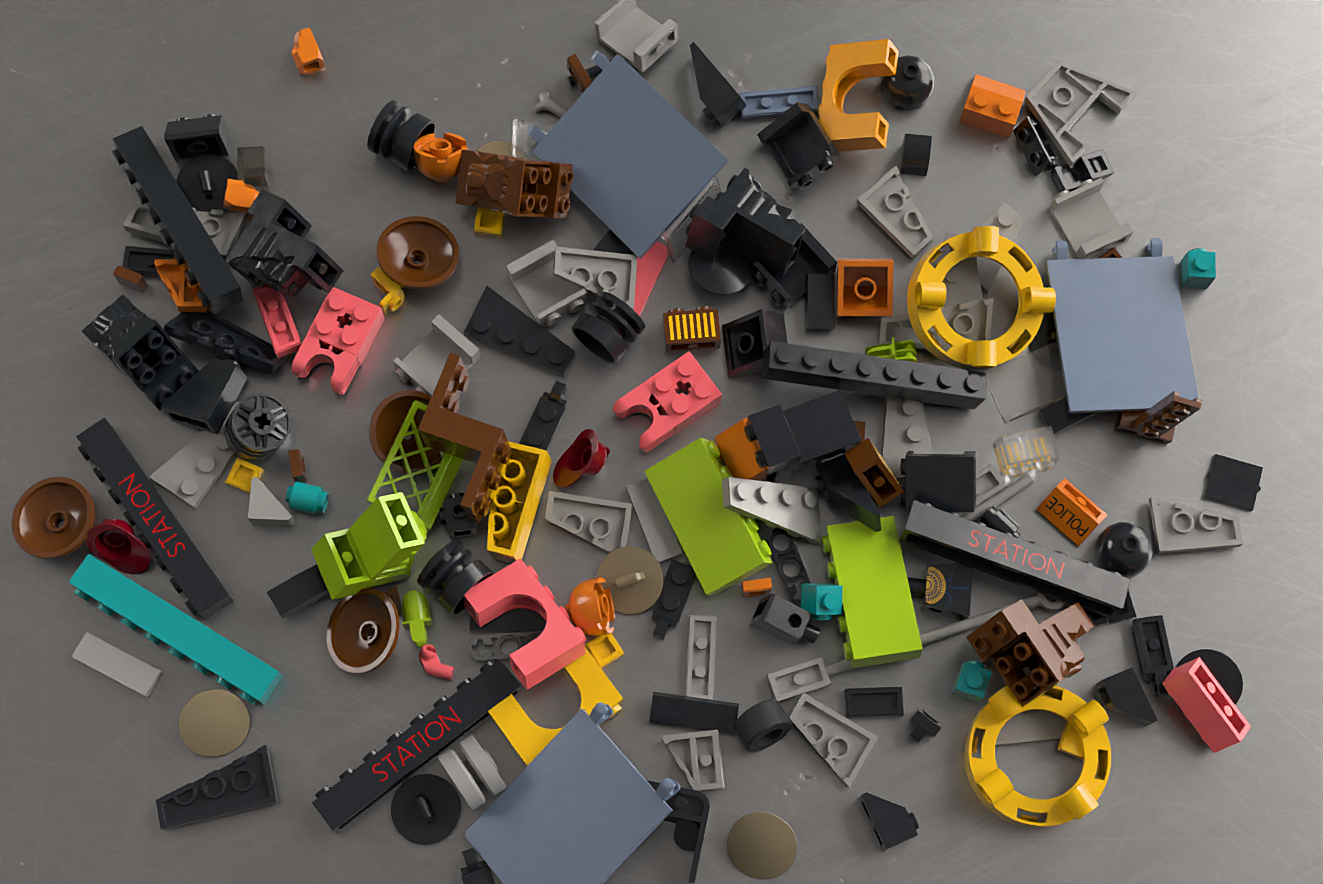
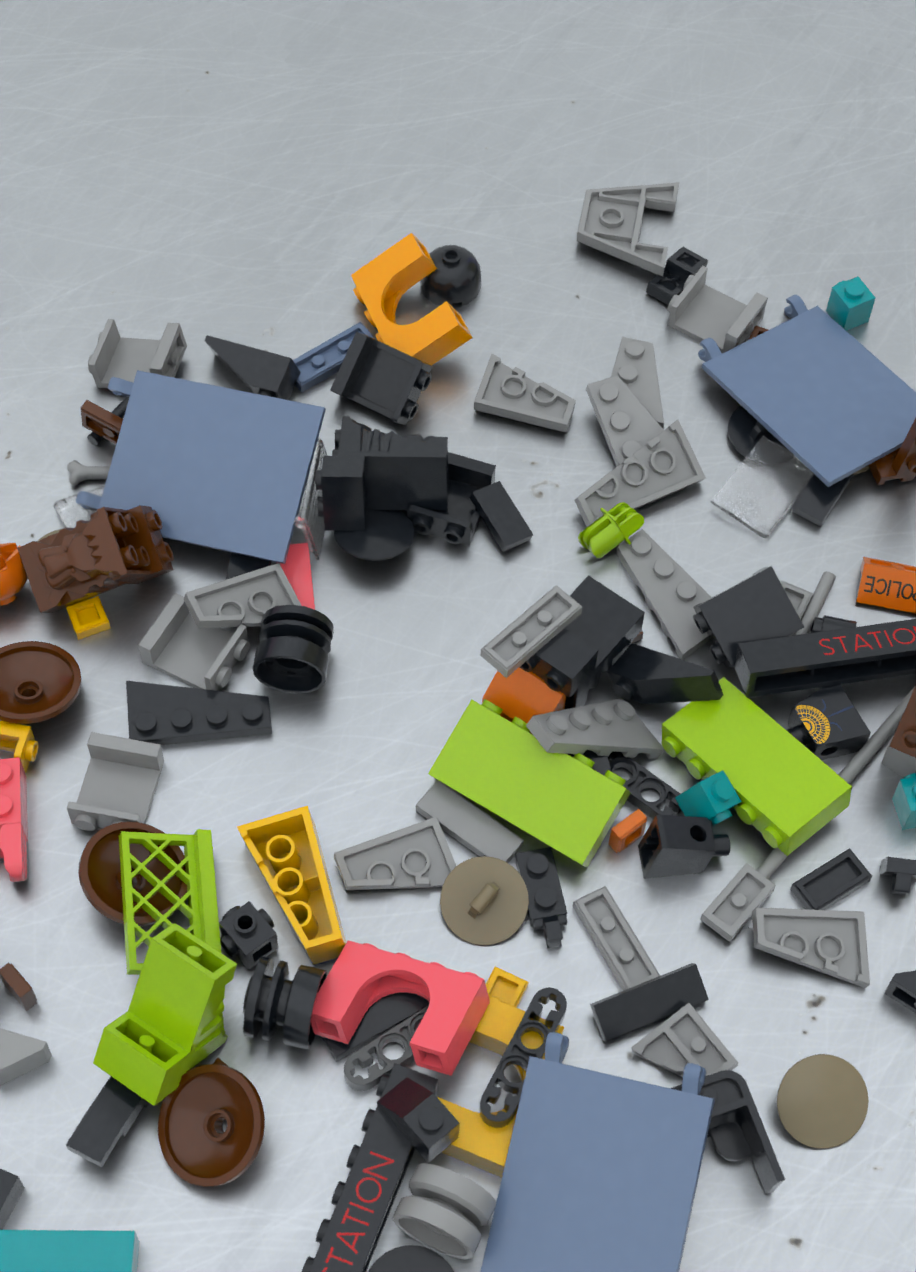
camera: 30 degrees left, 15 degrees down
teal brick [285,481,329,515] -> none
lime arm [401,590,433,648] -> none
reddish brown bracket [418,353,512,523] -> none
coral arm [419,644,455,681] -> none
black hinge [519,380,567,451] -> none
dark red piece [553,429,610,488] -> none
orange cylinder [565,577,615,636] -> none
coral brick [612,351,722,452] -> none
reddish brown brick [663,306,721,353] -> none
black slope [722,309,788,378] -> none
black tyre [734,699,792,751] -> none
black brick [761,341,987,409] -> none
orange slope [837,258,894,316] -> none
reddish brown brick [845,438,904,507] -> none
black brick [900,133,932,176] -> none
yellow piece [907,226,1056,369] -> none
orange slope [959,74,1026,138] -> none
clear brick [993,426,1060,478] -> none
black hinge [1013,116,1058,176] -> none
none -> black slope [377,1077,460,1163]
none -> black beam [479,987,567,1128]
none -> light grey tile [480,585,582,678]

